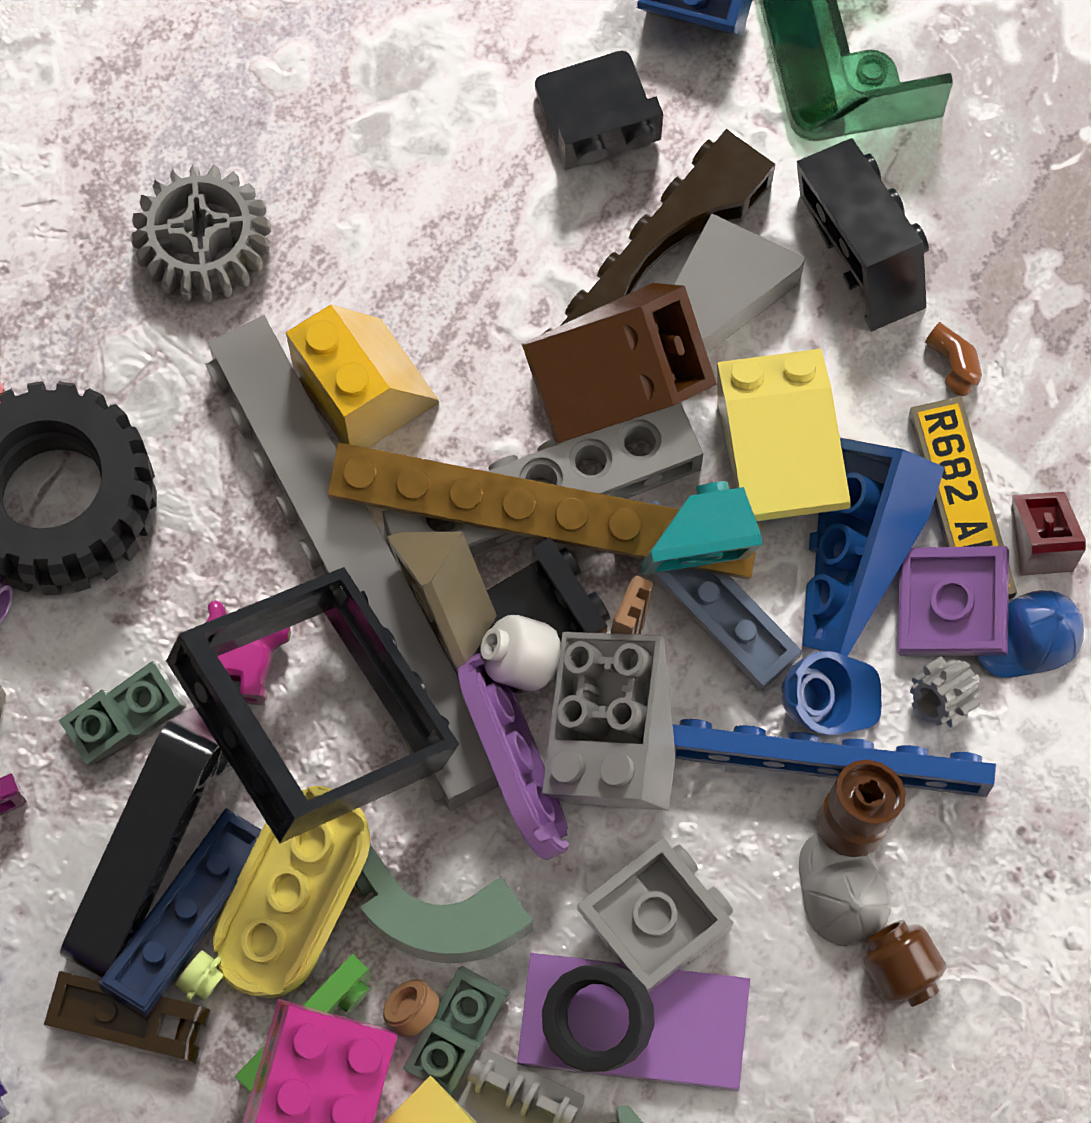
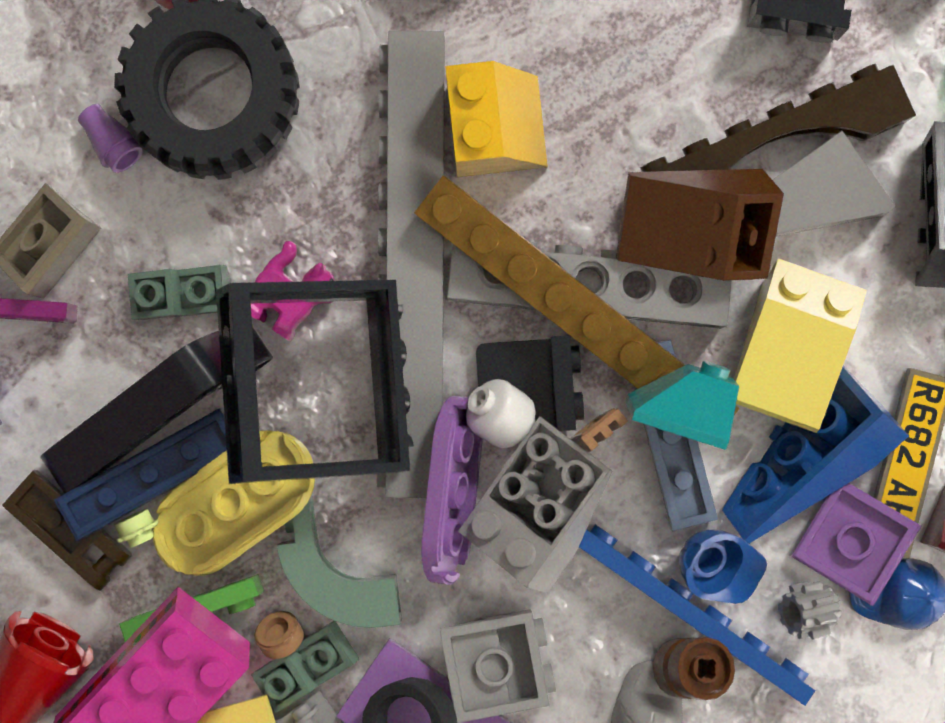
camera: 30 degrees right, 15 degrees up
dark tan slope [387,532,497,671] -> none

